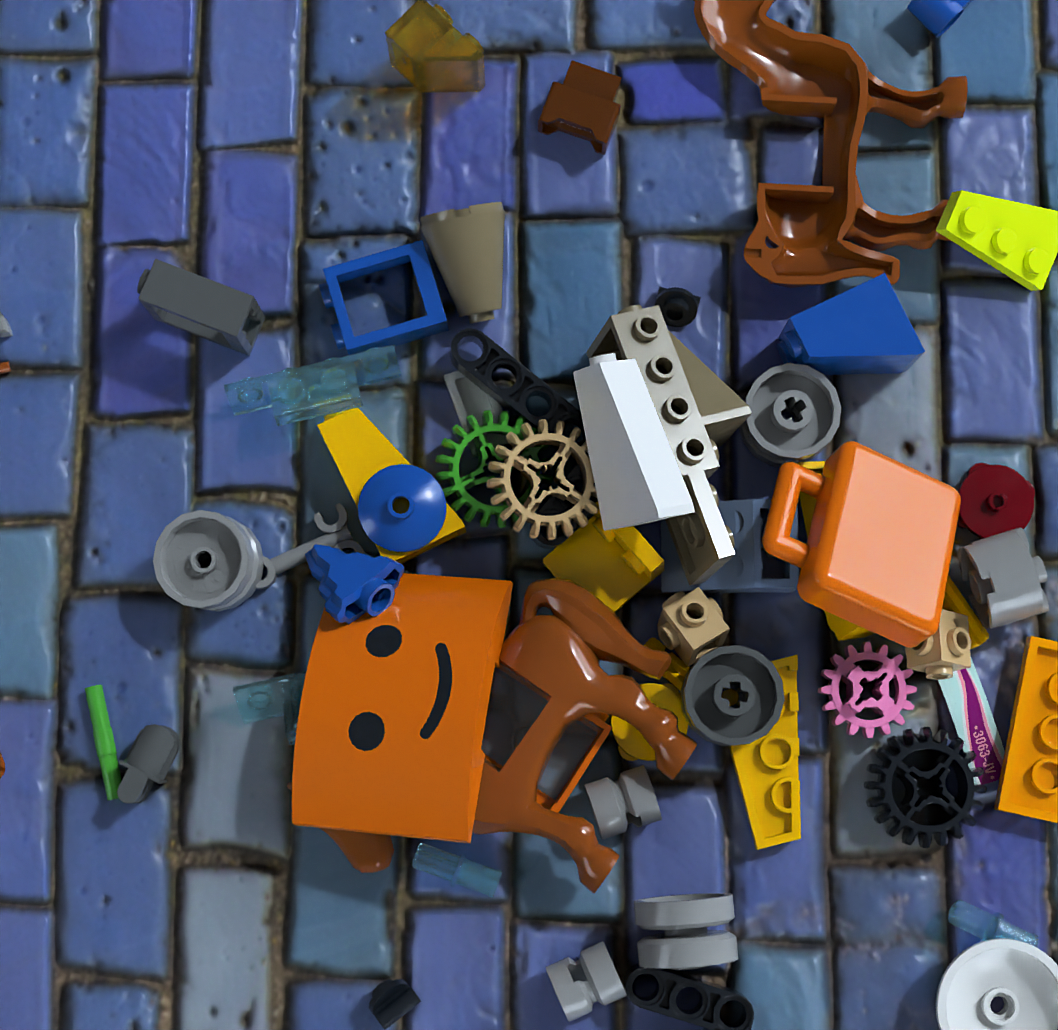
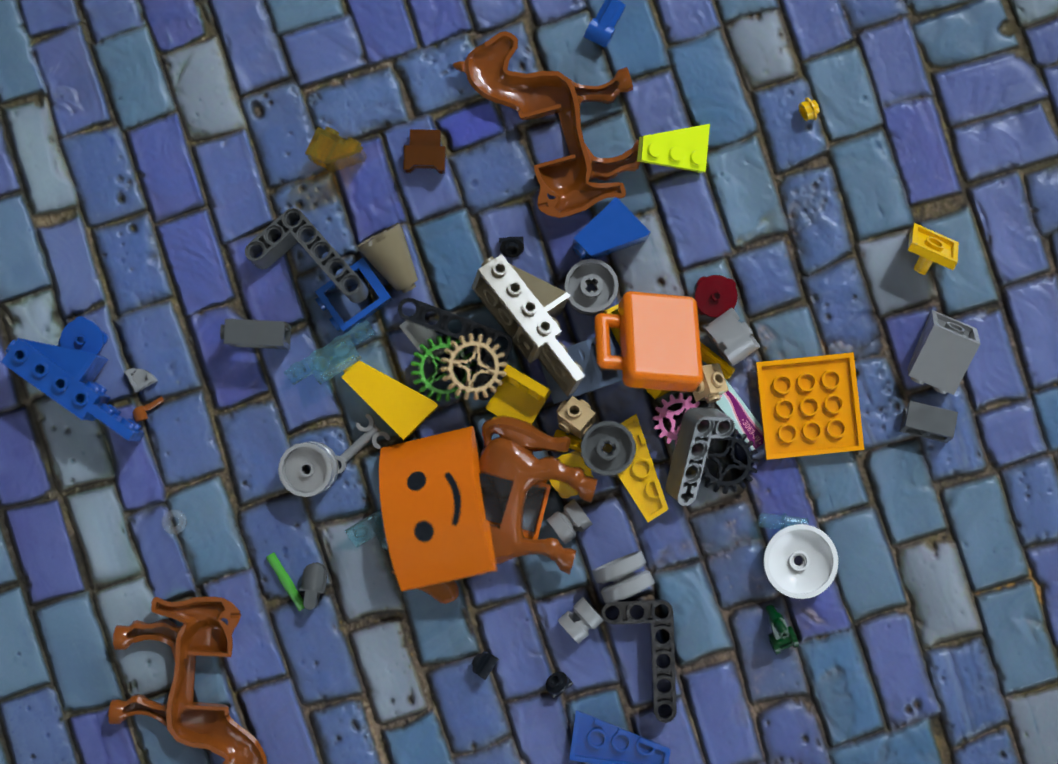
camera: 15 degrees left, 5 degrees up
blue rock [305,544,404,624] -> none
blue dish [358,464,447,552] -> none
clear light blue axle [412,843,502,898] -> none
white slope [573,353,695,531] -> none
none -> dark grey beam [245,208,368,303]
none -> dark grey beam [665,408,735,506]

